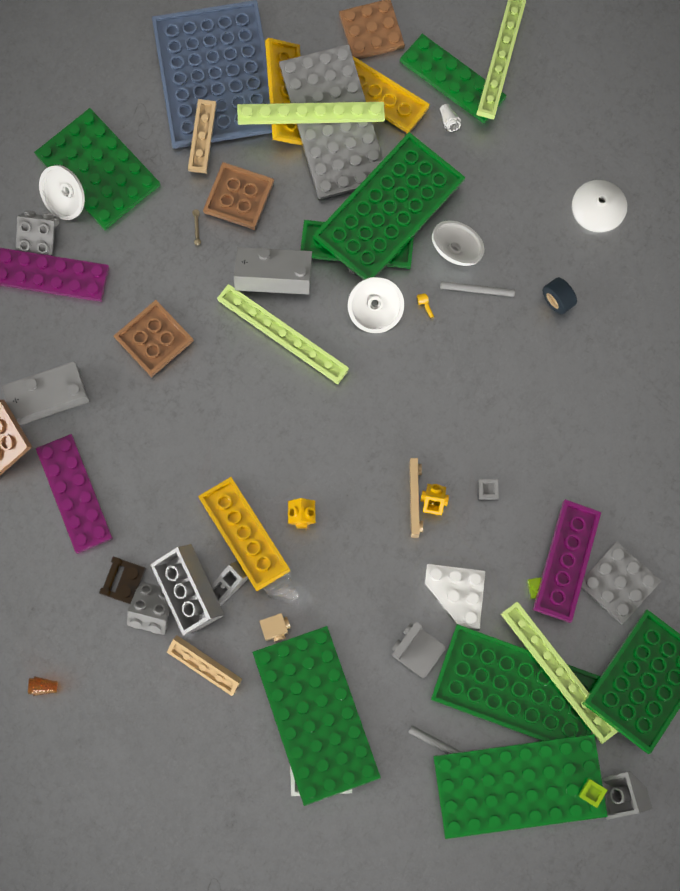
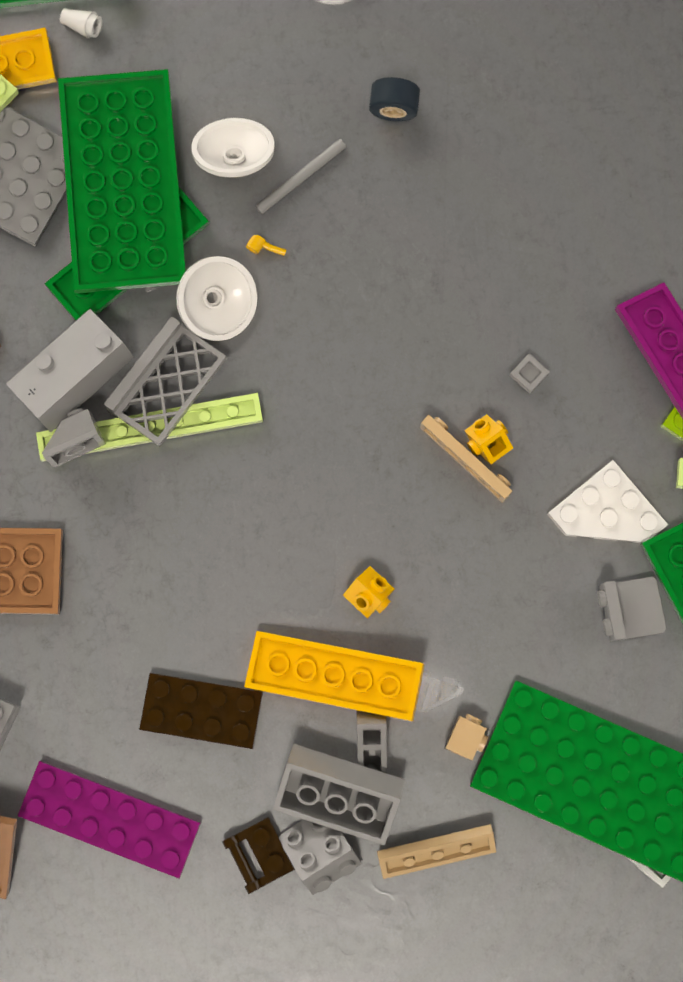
camera: 45 degrees left, 5 degrees up
none -> light grey slope [42,408,105,468]
none -> light grey fence [104,316,227,447]
none -> dark brown plate [139,673,263,749]

